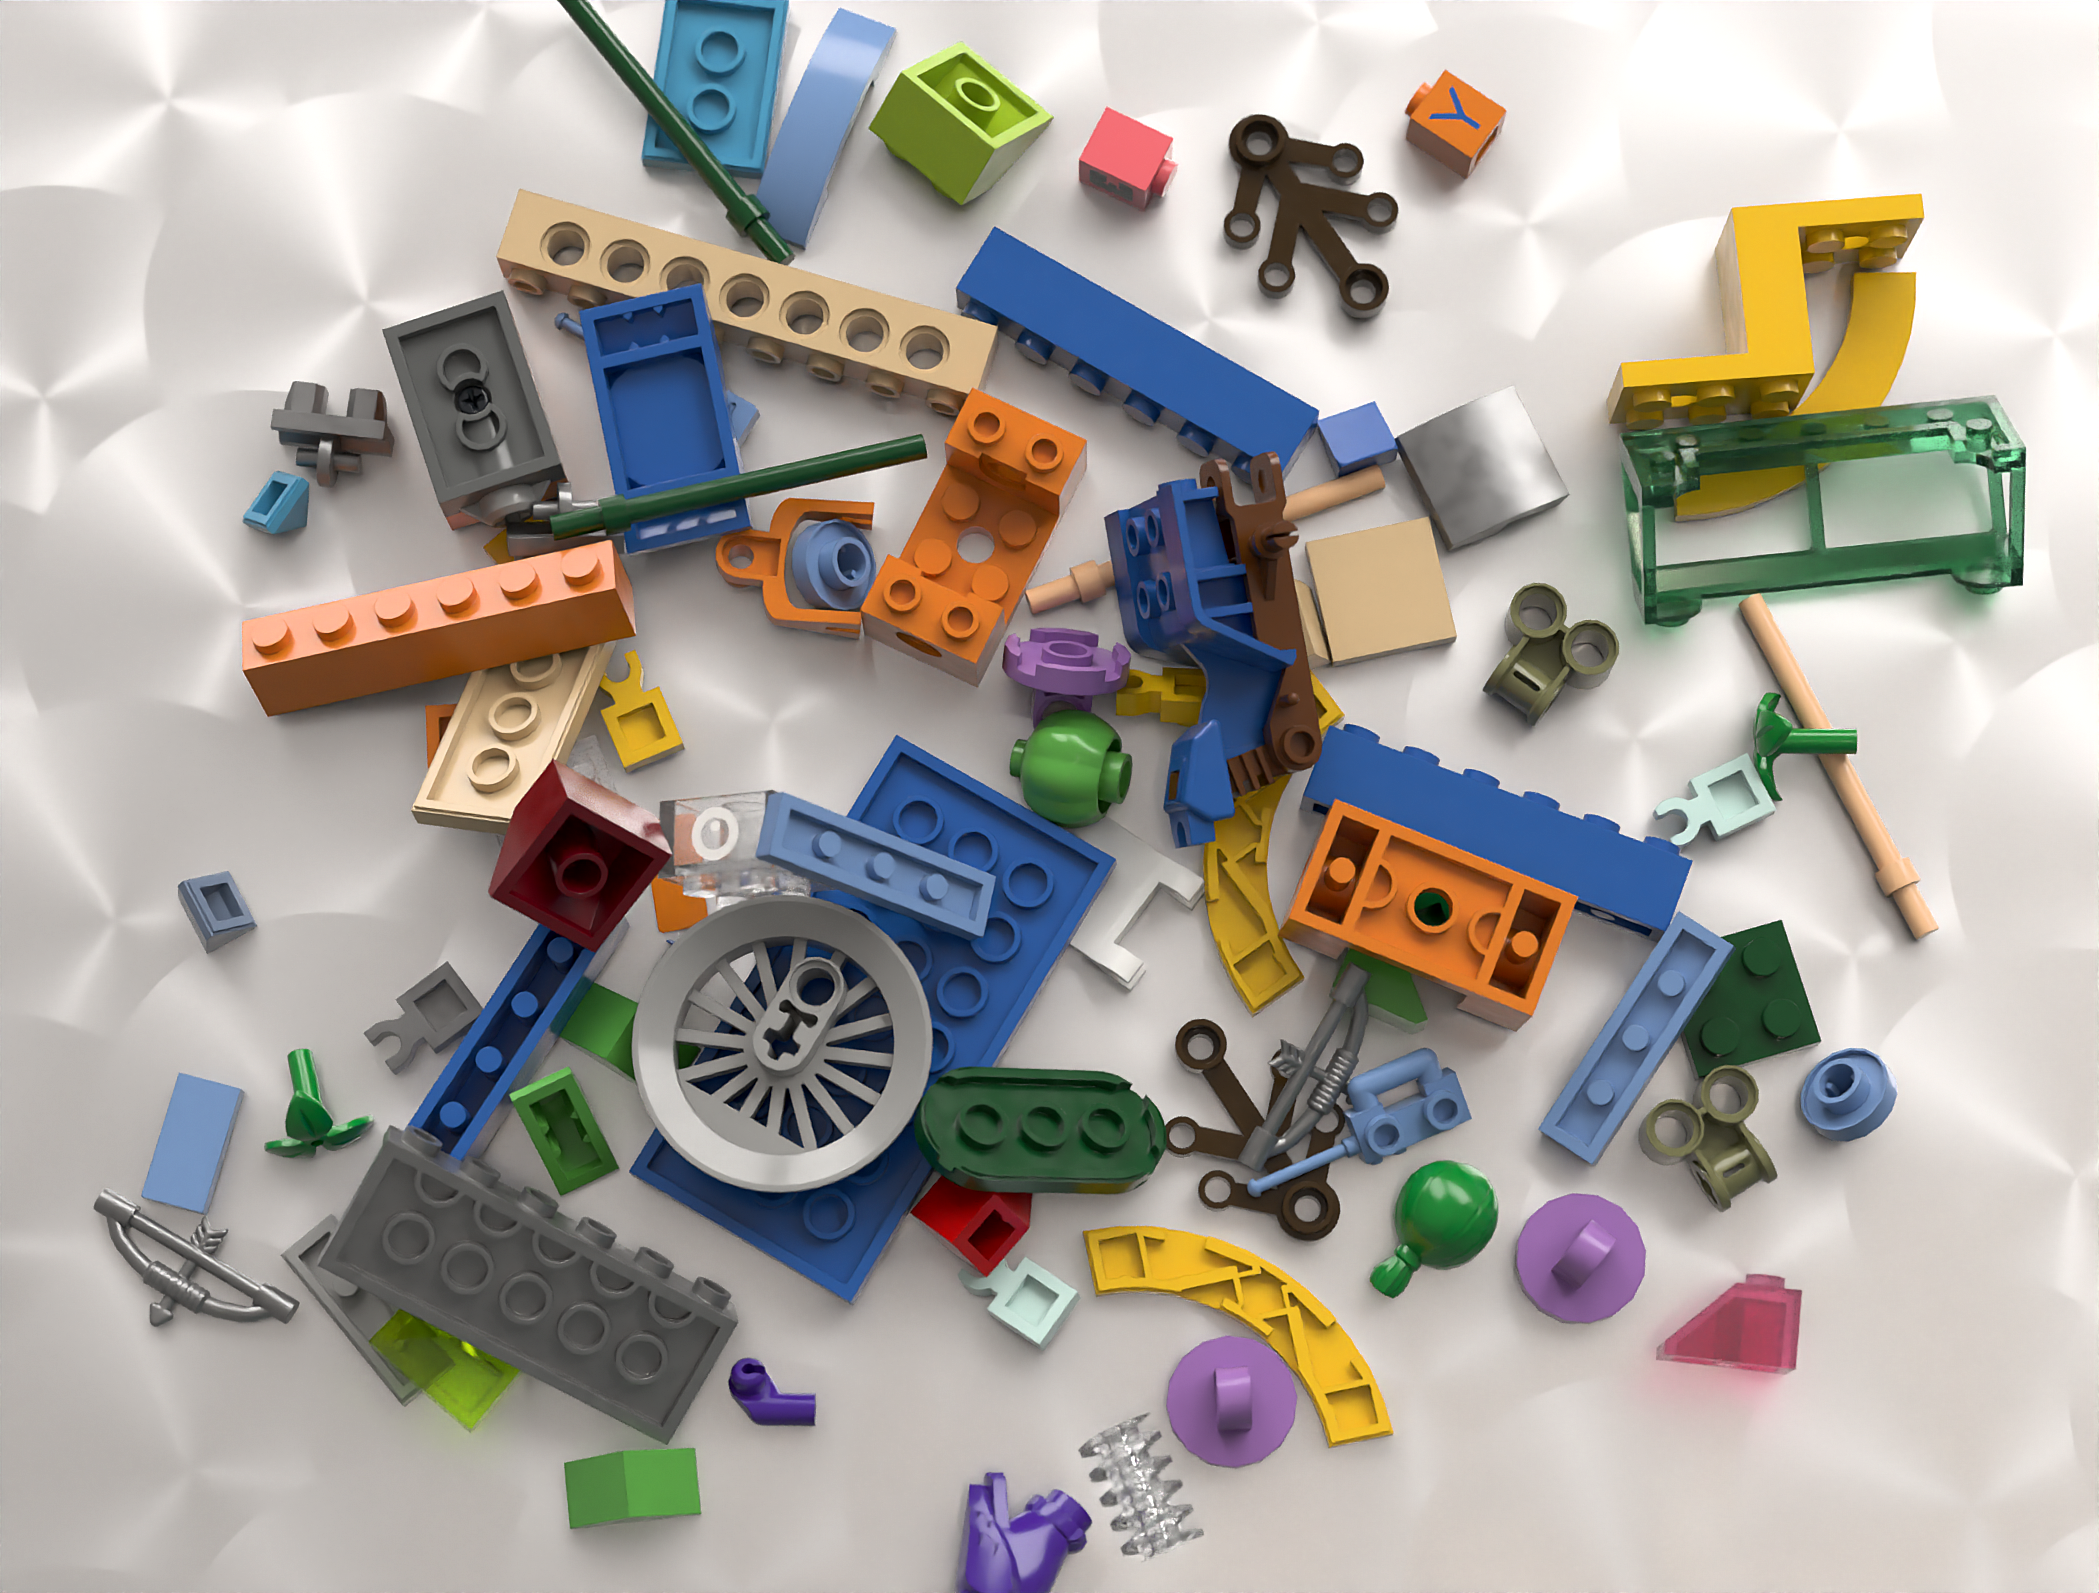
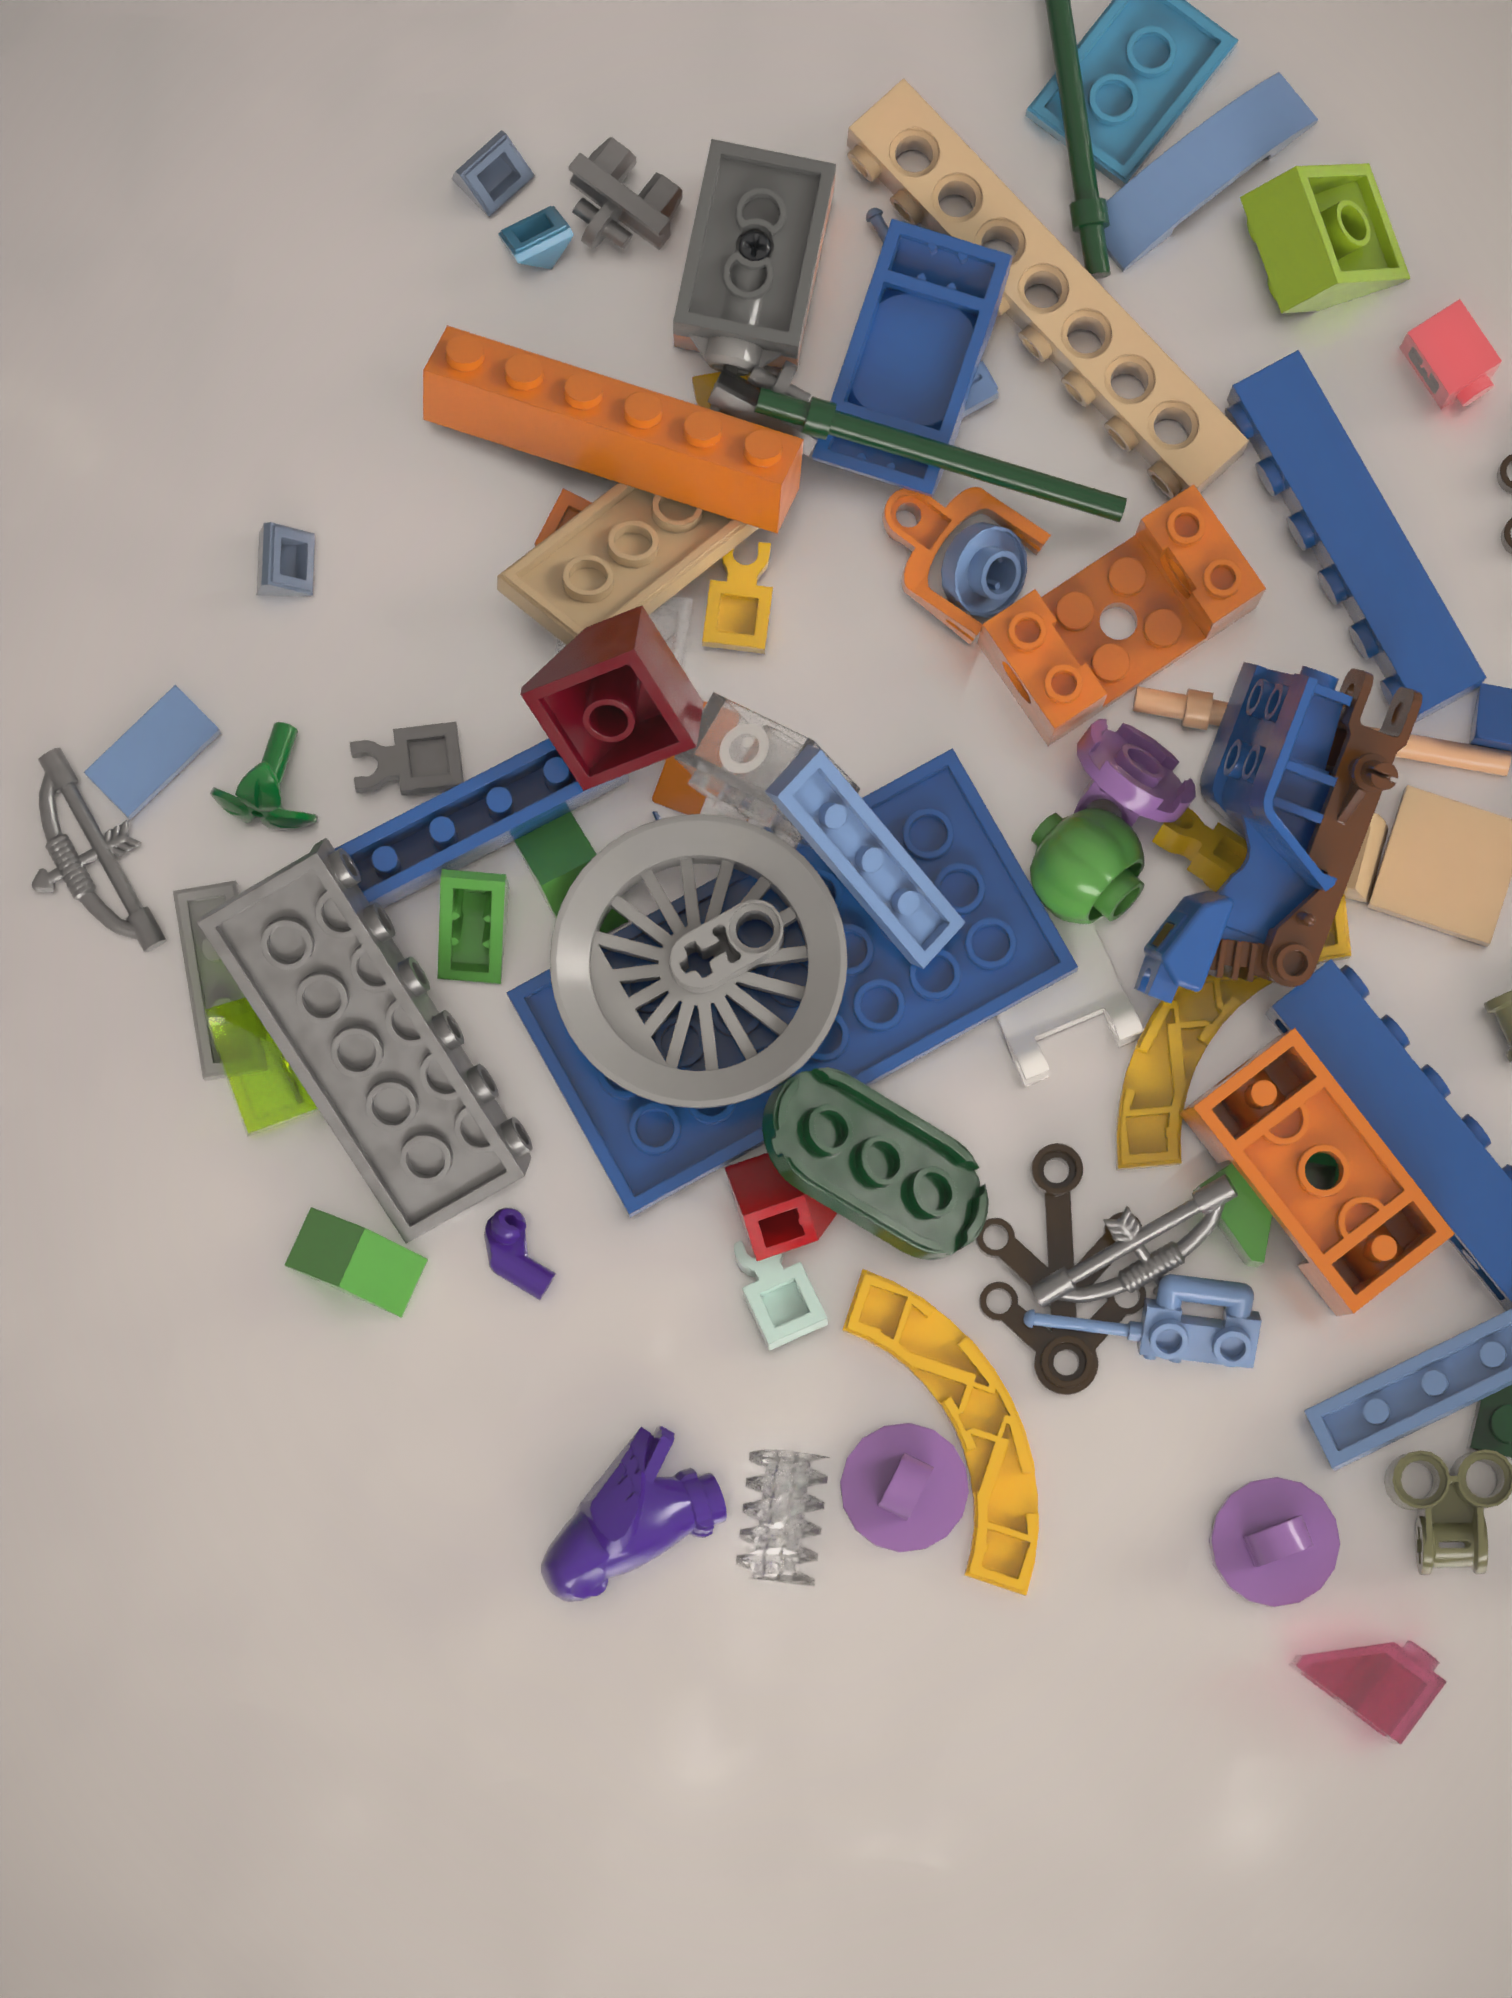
camera: 25 degrees right, 5 degrees up
green hair [1369,1160,1499,1299] -> none
none -> sand blue slope [451,130,535,216]

